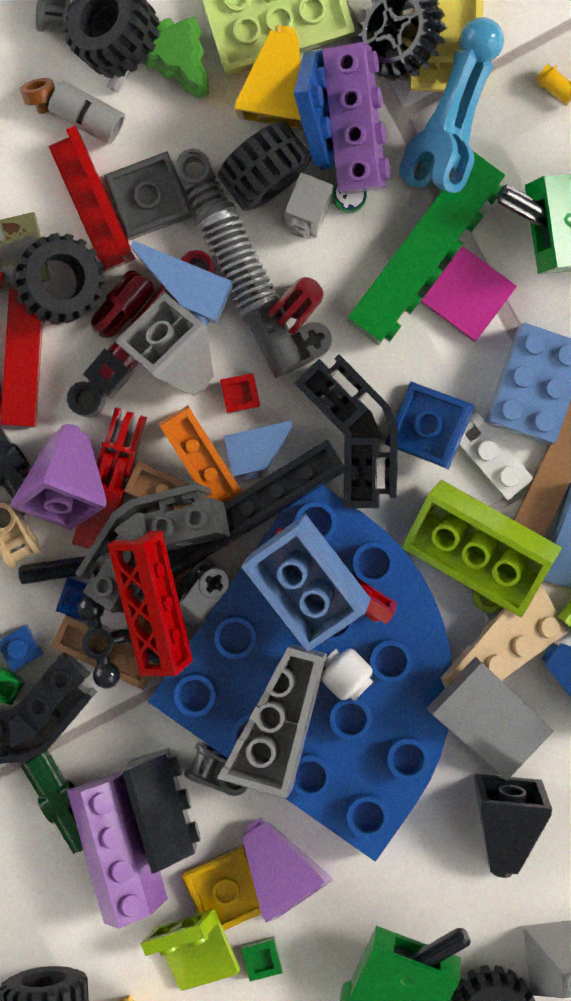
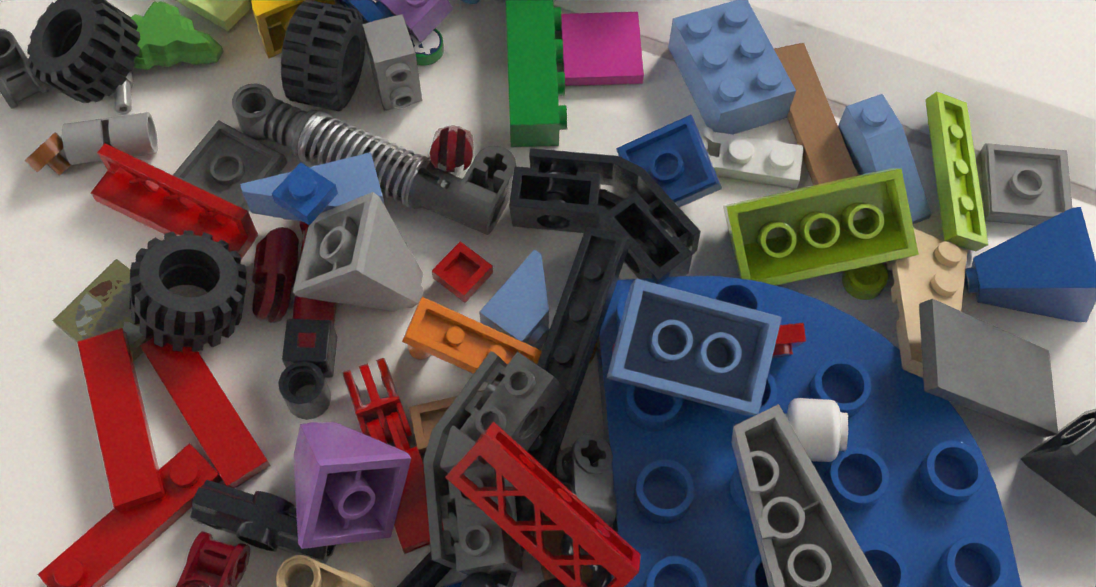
camera: 40 degrees left, 25 degrees down
none -> blue plate [272,162,338,225]

